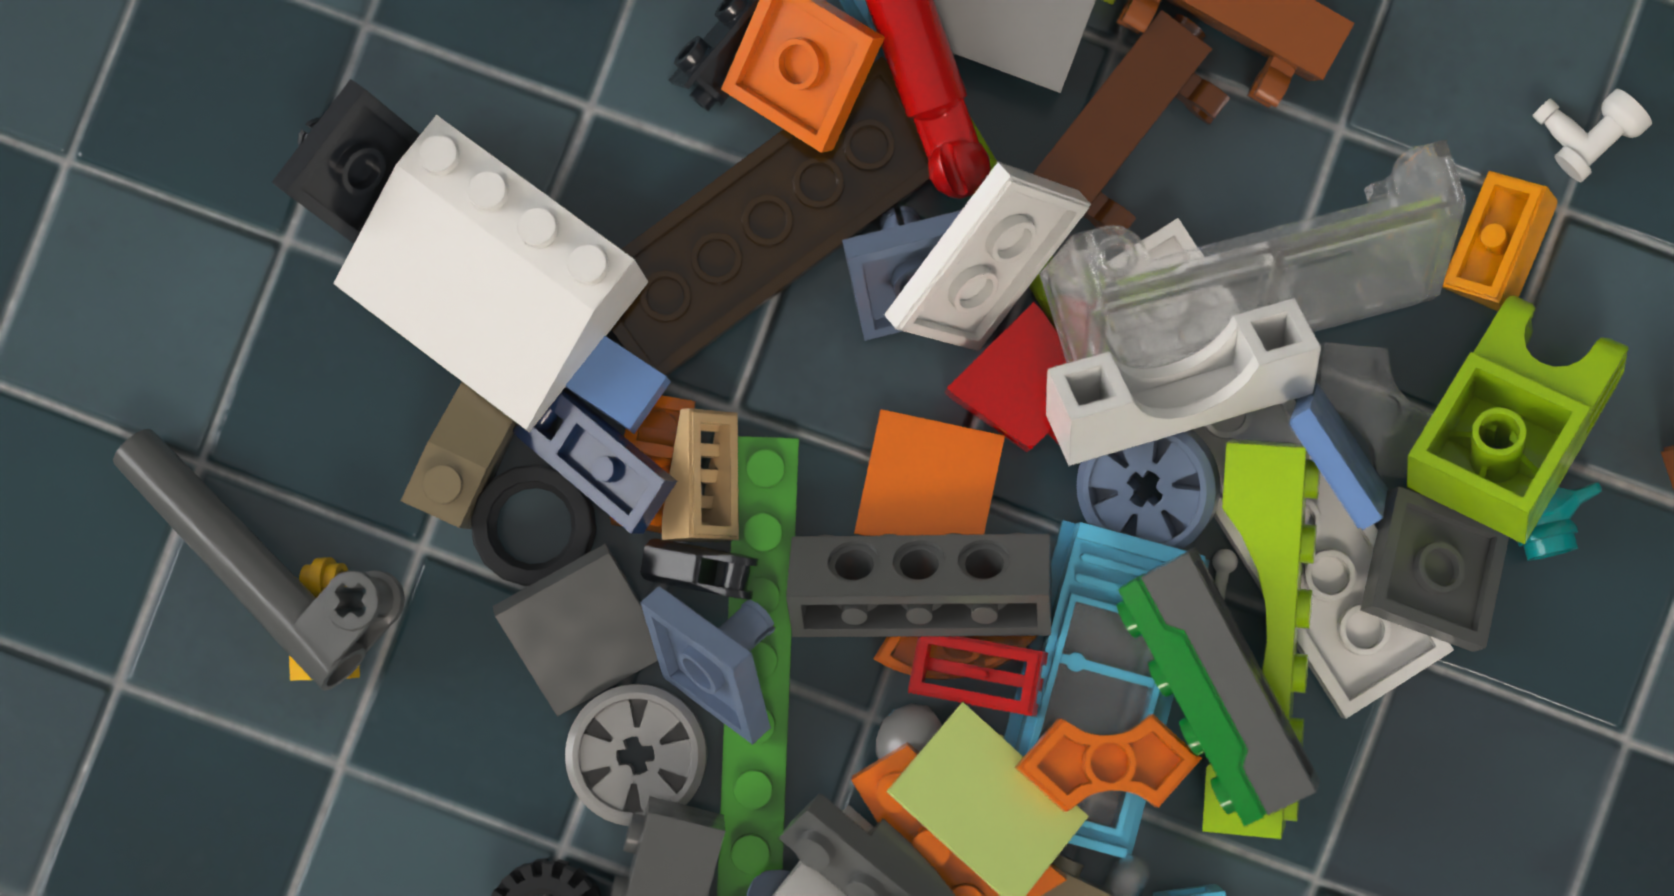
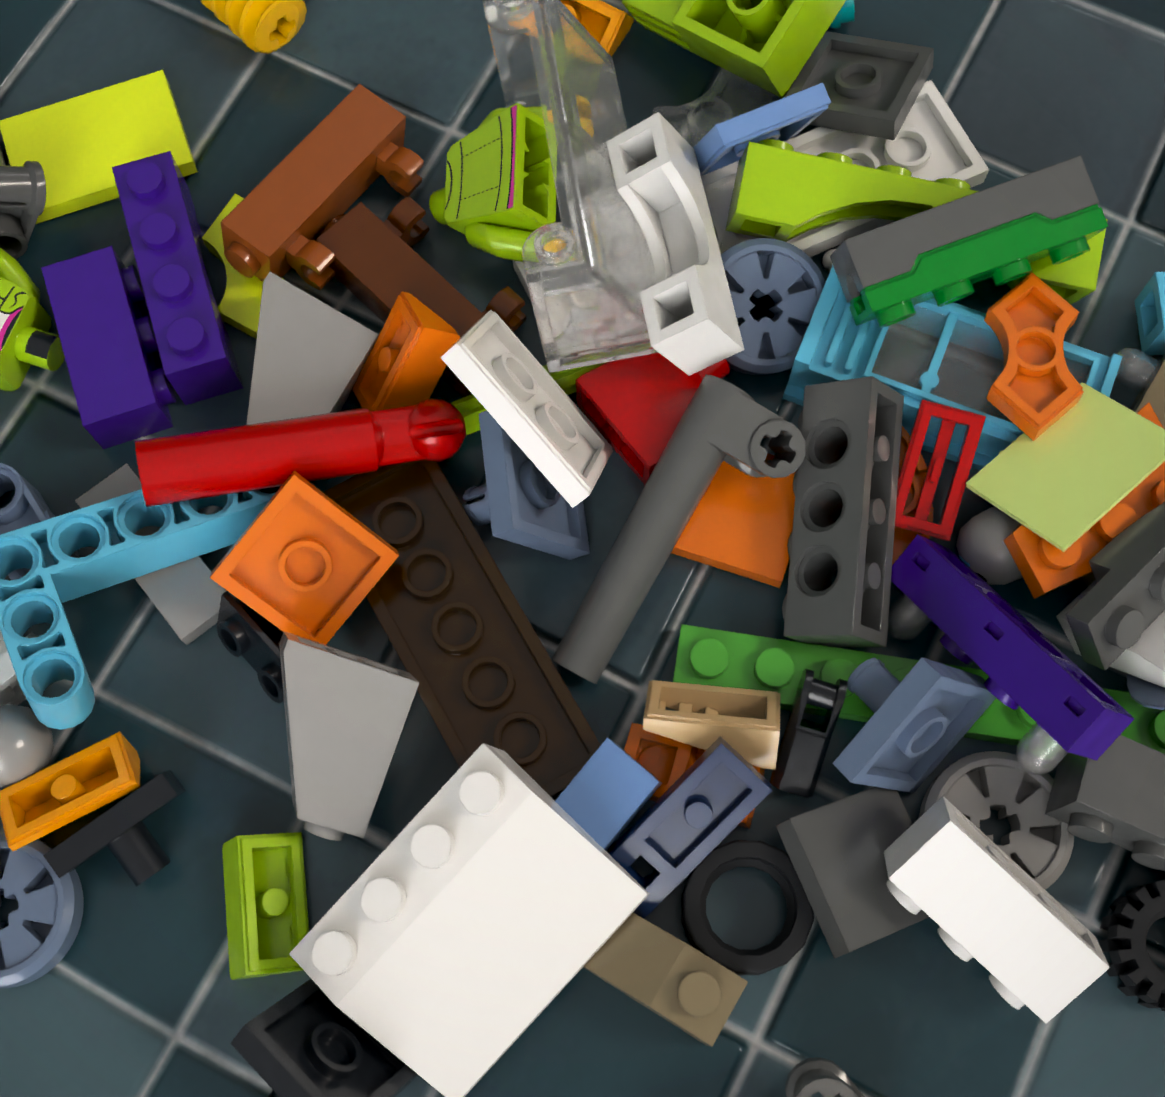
camera: 80 degrees left, 15 degrees down
none -> lime slope [222,832,309,980]
none -> light grey slope [279,631,419,841]
none -> orange slope [352,291,460,411]
none -> lime torso [429,97,592,278]
none -> dark grey axle [551,374,806,684]
none -> white brick [884,796,1110,1024]
none -> dark purple piece [888,534,1135,774]

